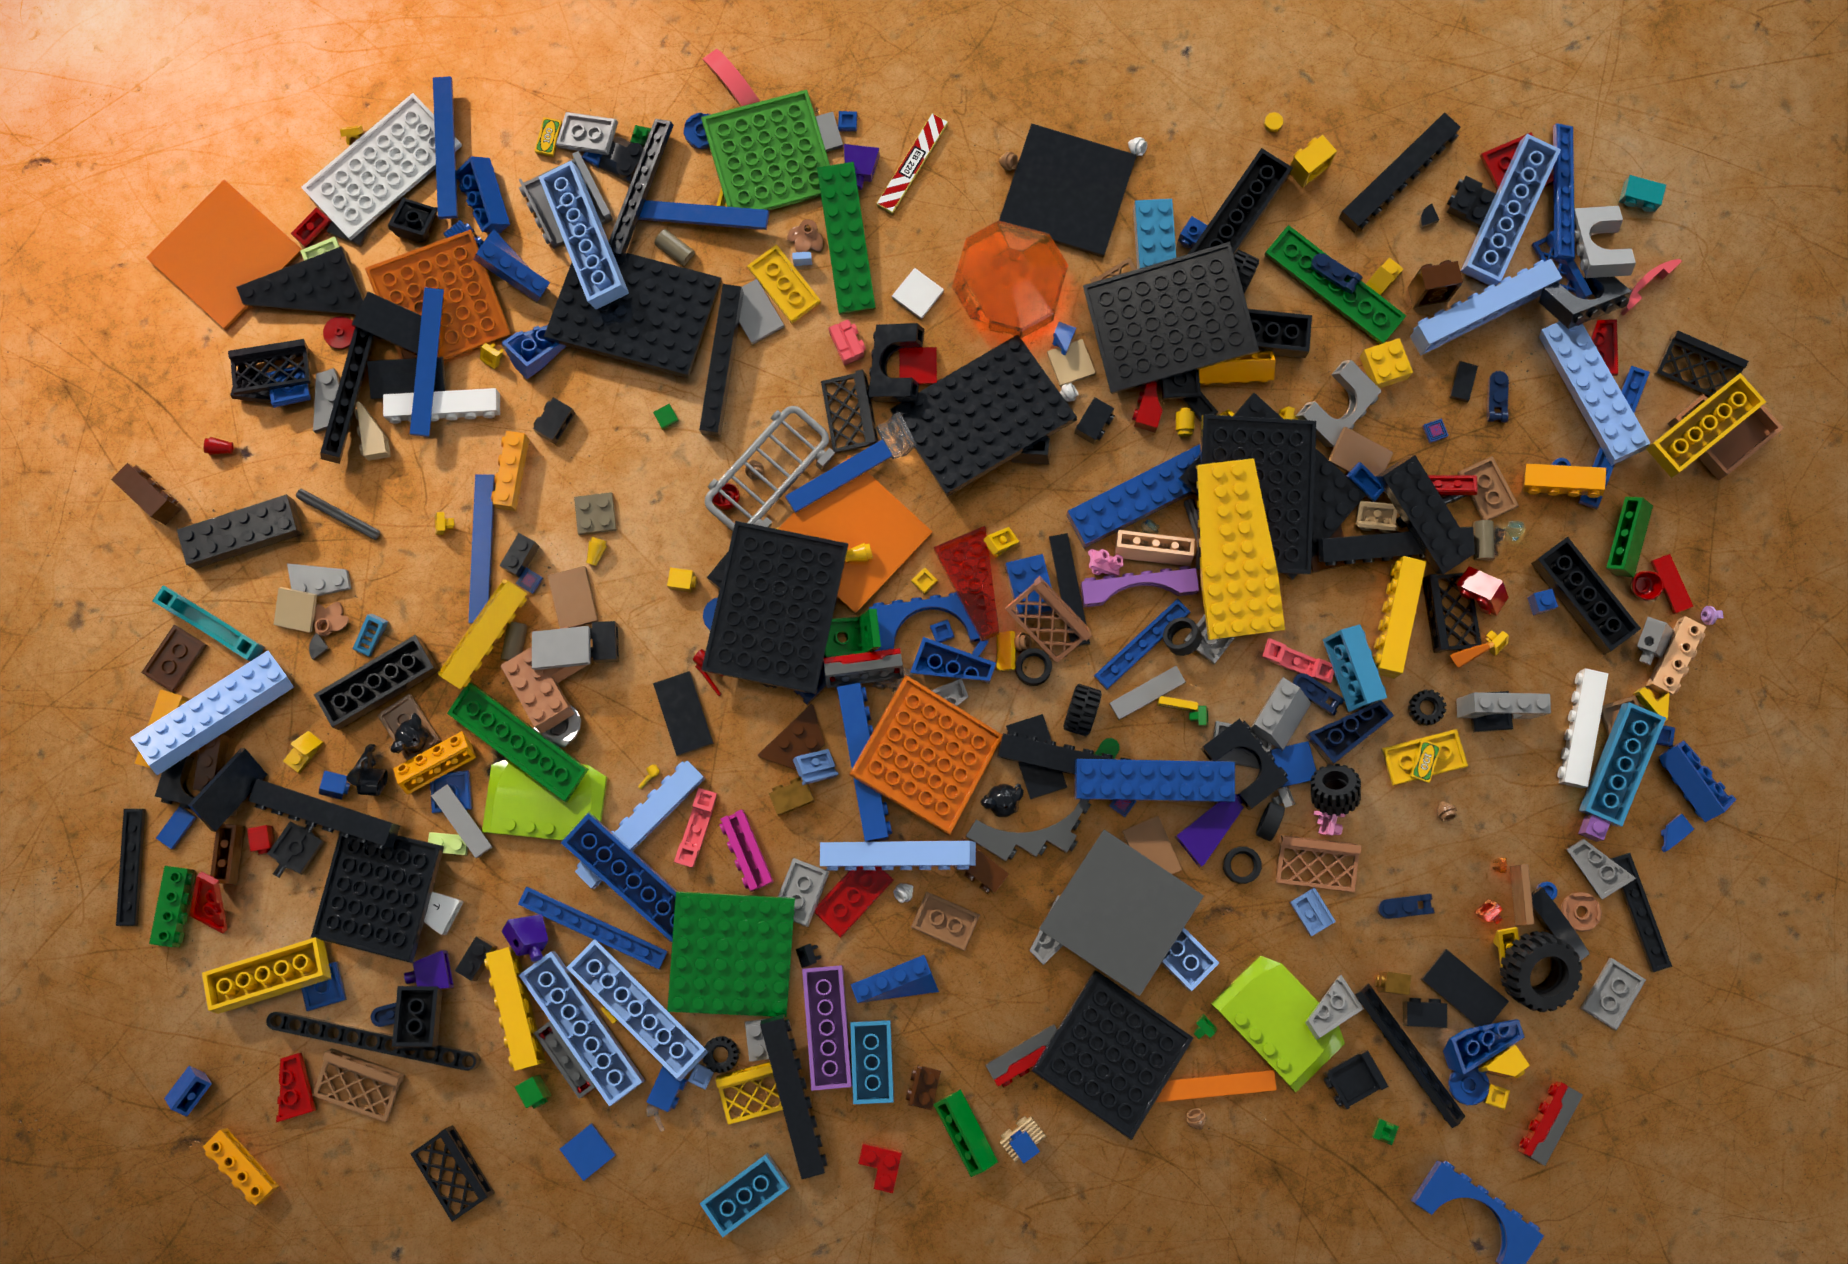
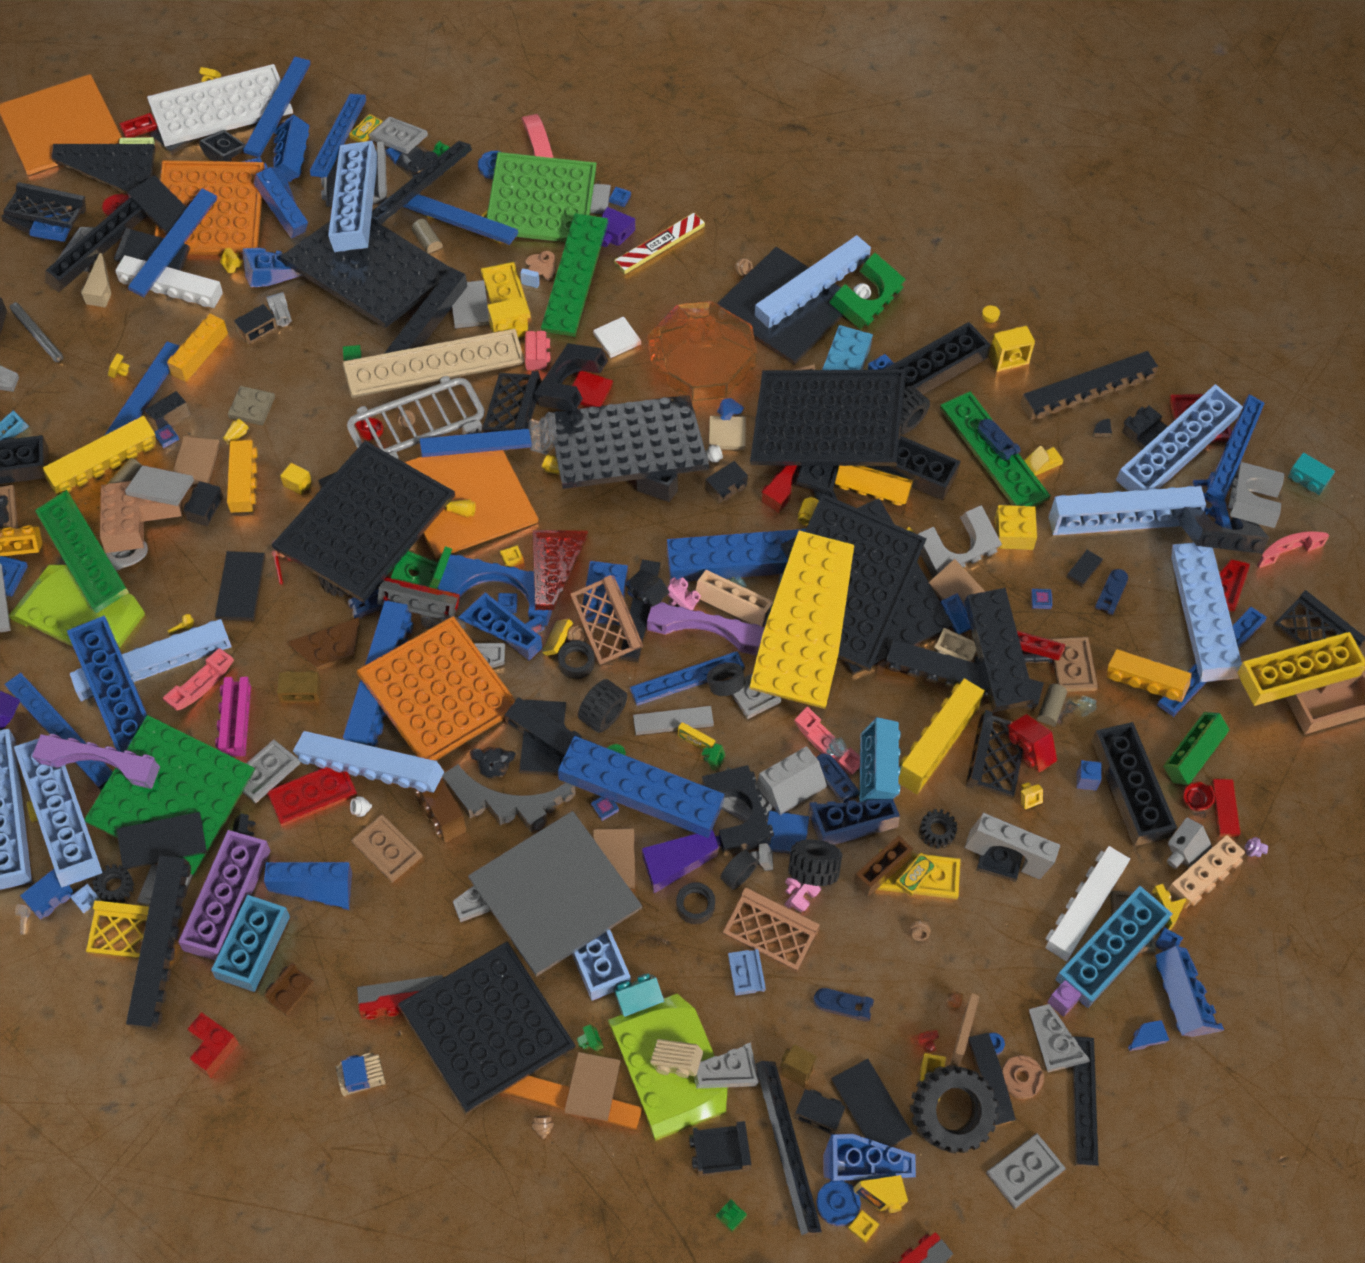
camera: 15 degrees right, 20 degrees down
dark azure brick [699,1153,790,1238] -> none
medium blue plate [793,749,838,785] -> none
green brick [933,1089,998,1177] -> none
yellow slope [983,527,1020,558] -> none
reddish brown brick [1408,260,1463,308] -> none
orange slope [1450,642,1495,668] -> none
none -> medium lavender arch [32,734,160,789]
none -> black tile [117,812,207,870]
none -> light orange brick [227,440,258,513]
none -> light grey piece [266,292,292,327]
none -> blue plate [310,94,366,178]
none -> tan plate [342,329,525,398]
none -> yellow brick [487,297,528,338]
none -> yellow cone [542,455,560,475]
none -> medium nougat tile [565,1052,621,1121]
none -> teal brick [613,973,664,1017]
none -> black brick [625,569,670,607]
none -> tan brick [651,1039,703,1078]
none -> light blue brick [755,235,871,328]
none -> clear light blue plate [826,737,848,757]
none -> green arch [829,253,906,330]
none -> reddish brown brick [853,835,914,897]

